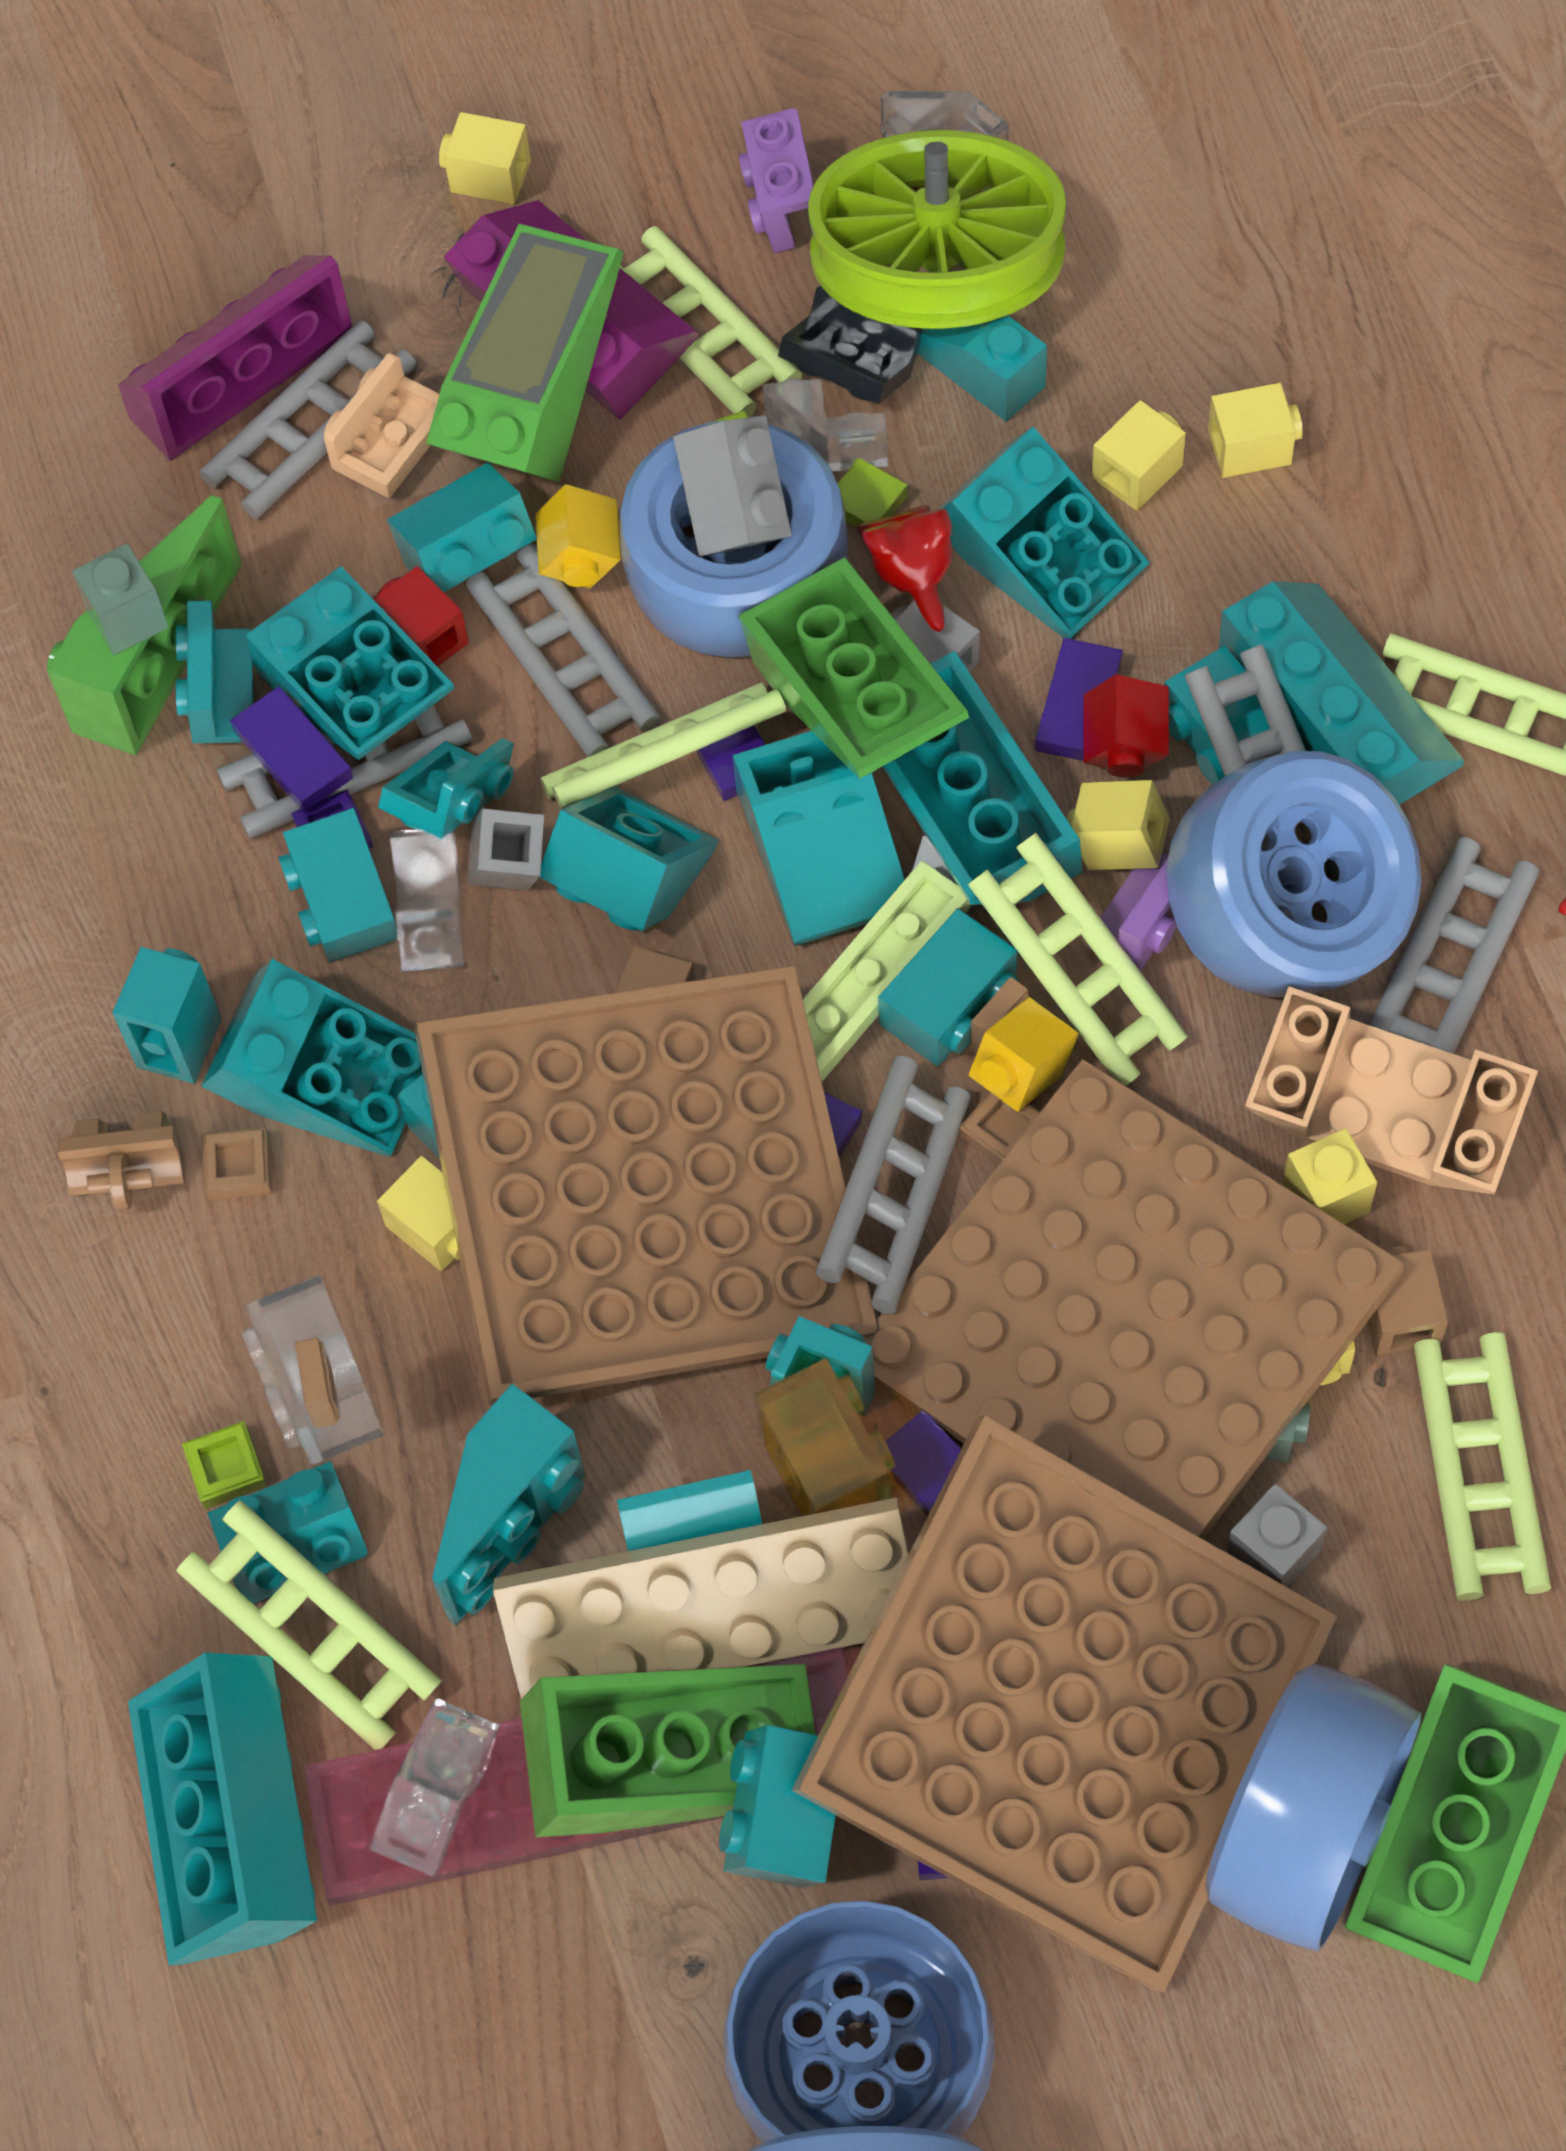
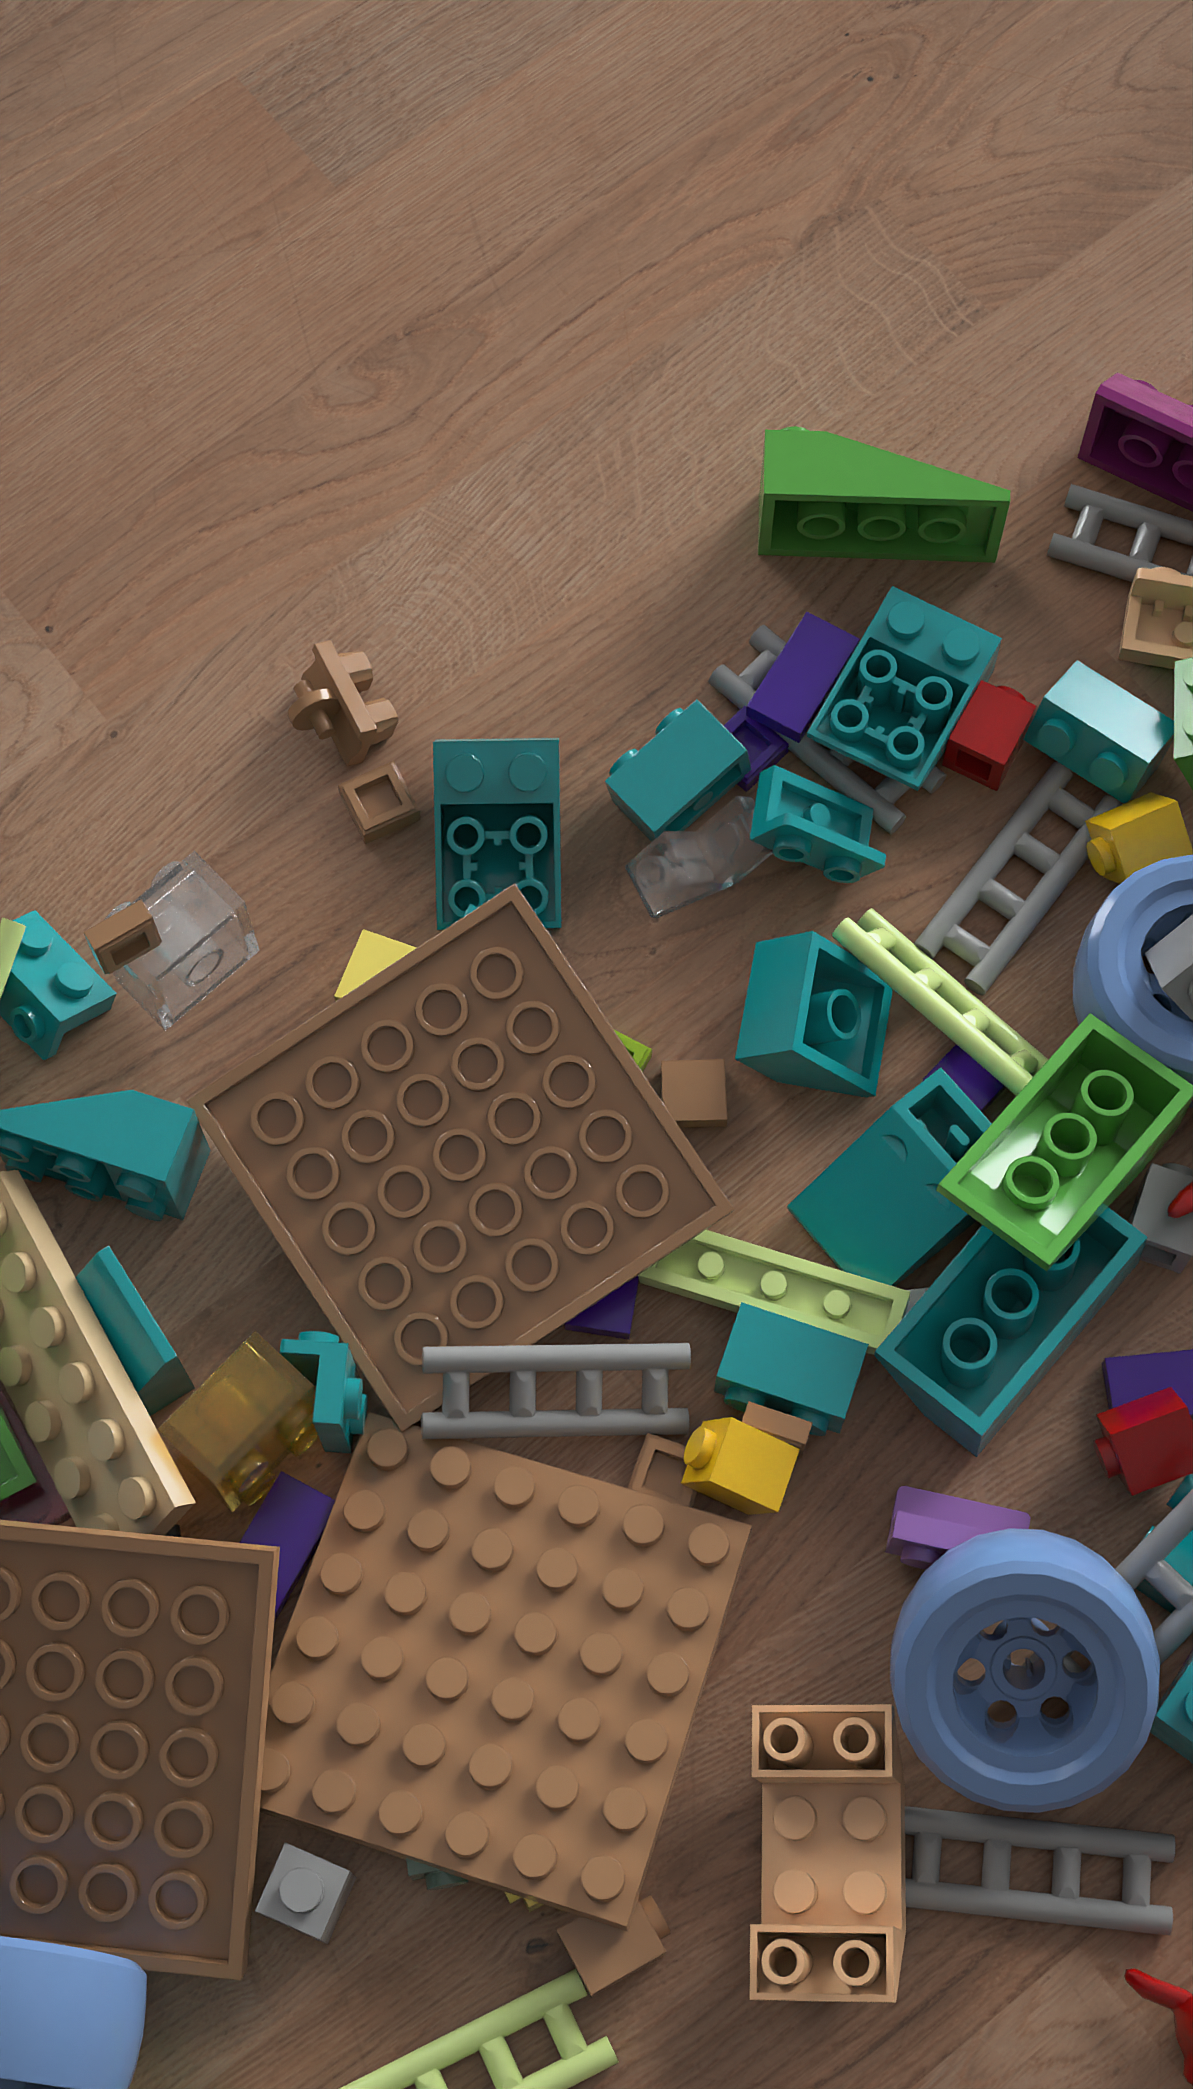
camera: 65 degrees right, 5 degrees up
sand green brick [72,543,169,656] -> none
teal brick [112,947,222,1084] -> none
teal bracket [176,601,253,743] -> none
lime tile [182,1421,267,1509] -> none
light grey brick [467,808,544,891] -> none
yellowish green bar [967,833,1188,1086] -> none
light yellow brick [1067,780,1170,870] -> none
light yellow brick [1282,1128,1377,1224] -> none

